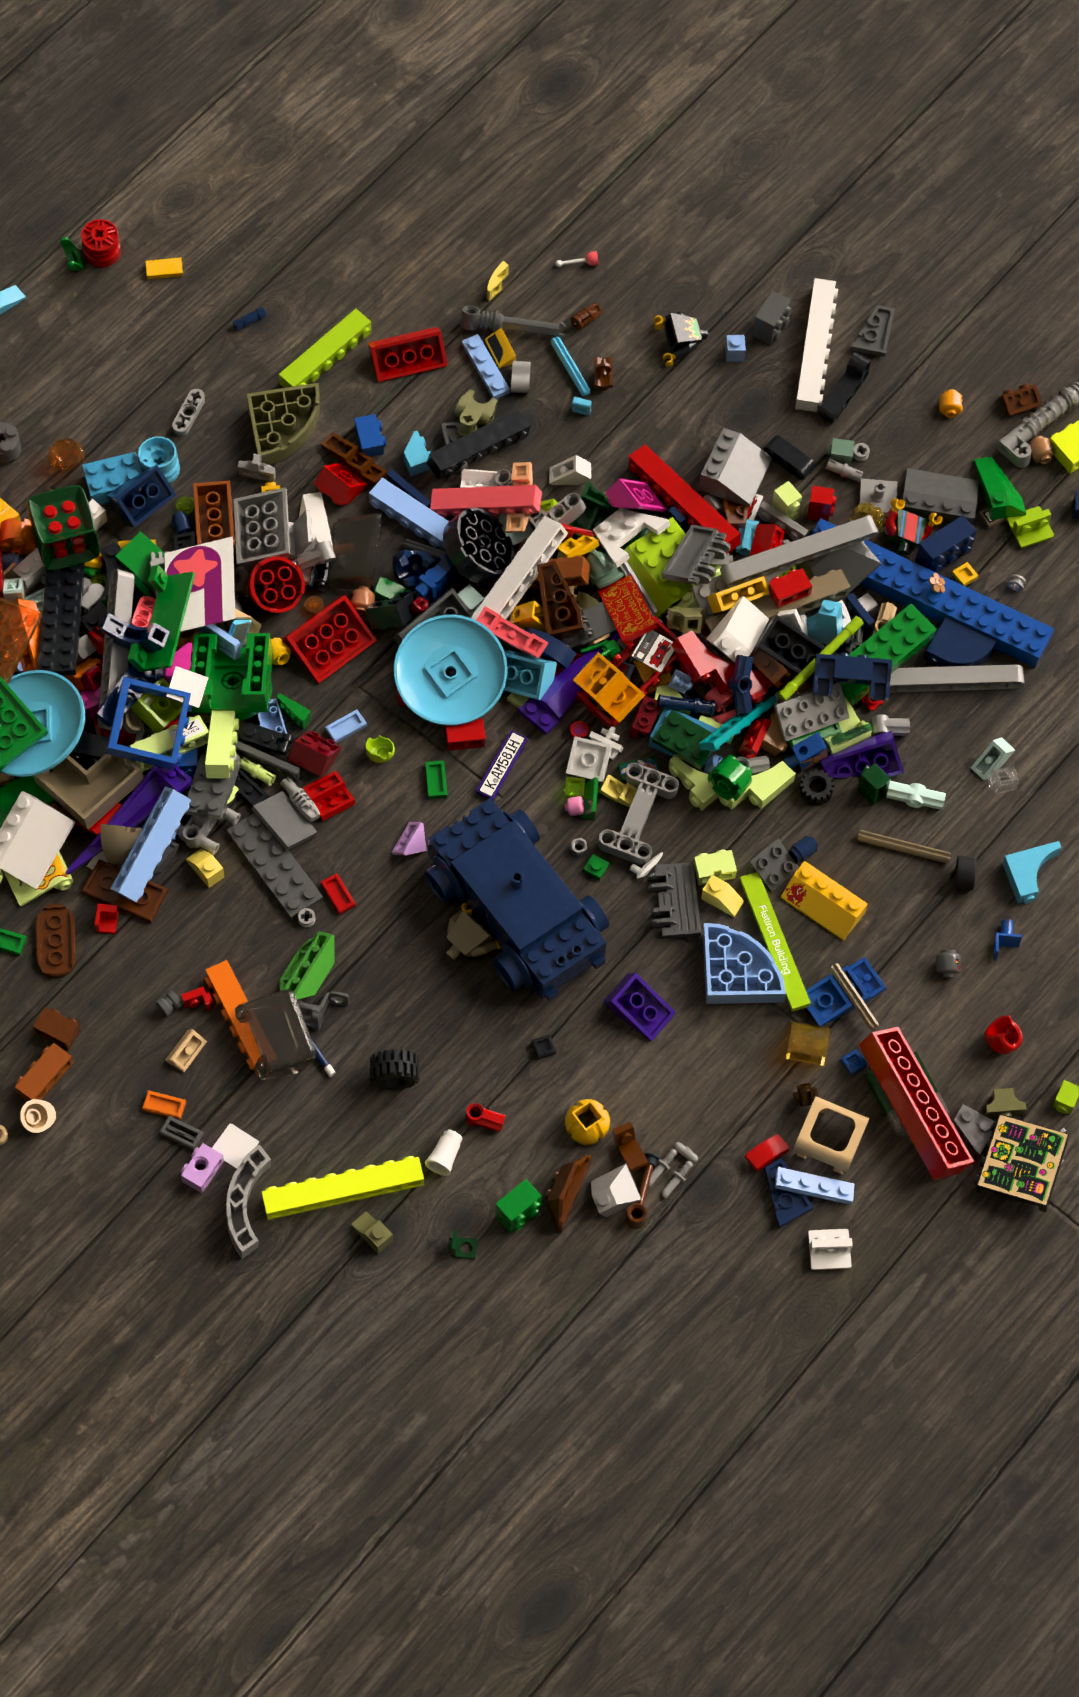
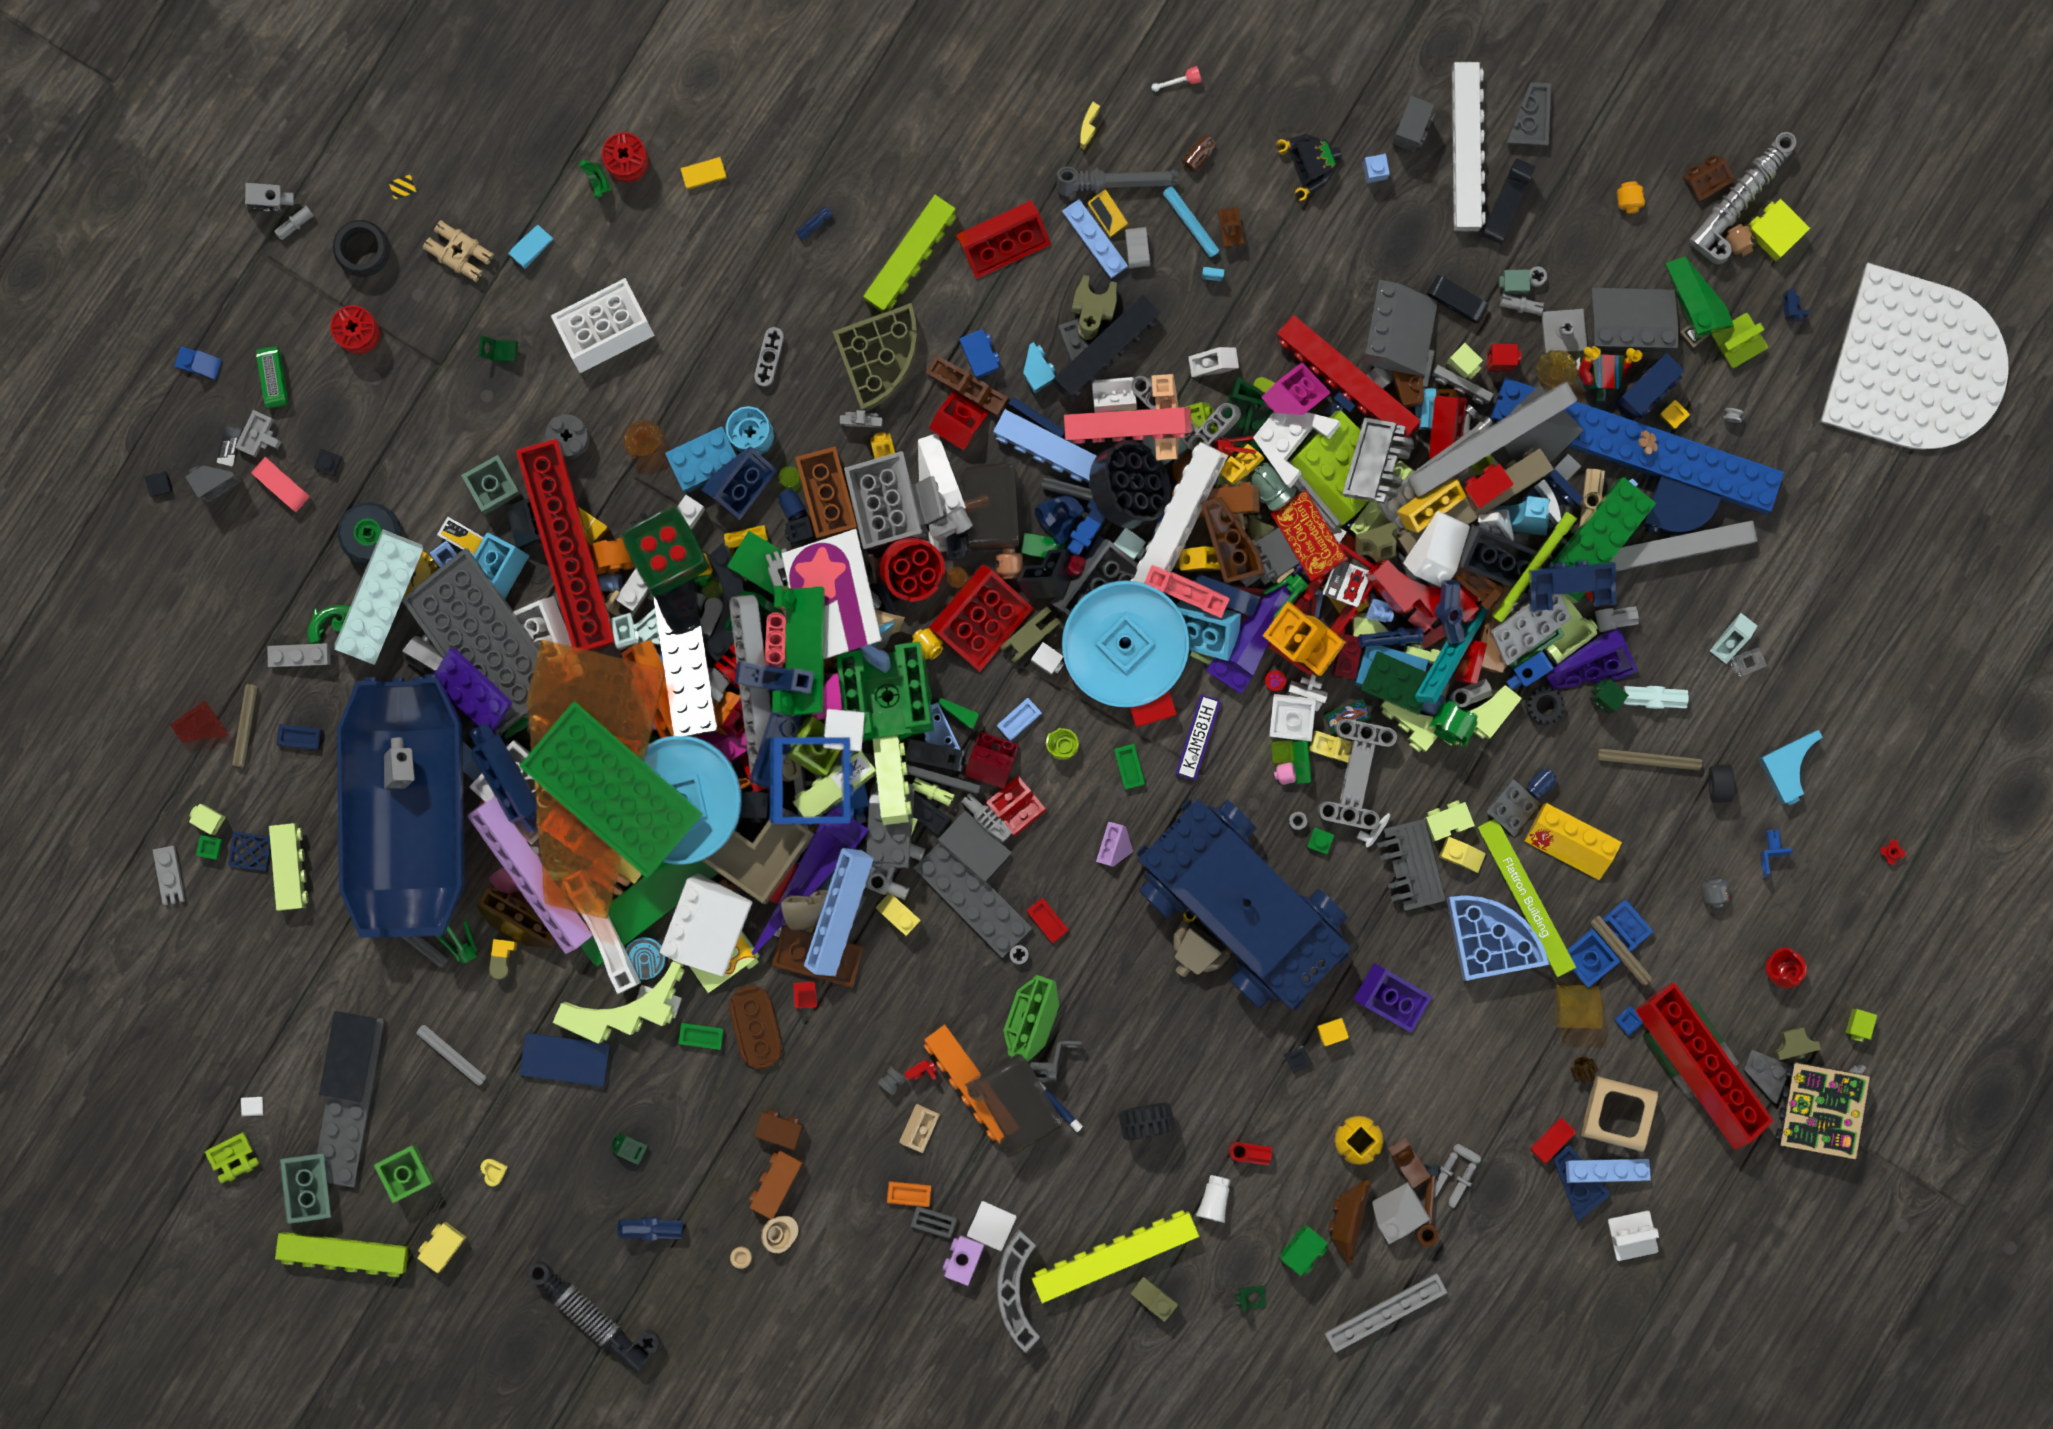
camera: 10 degrees left, 20 degrees up
clear green tile [831,723,873,745] -> none
none -> white slope [551,278,655,373]
none -> olive piece [1000,607,1061,663]
none -> white brick [1031,643,1064,675]
none -> yellow panel [1316,1018,1349,1046]
none -> light grey plate [1324,1273,1447,1353]

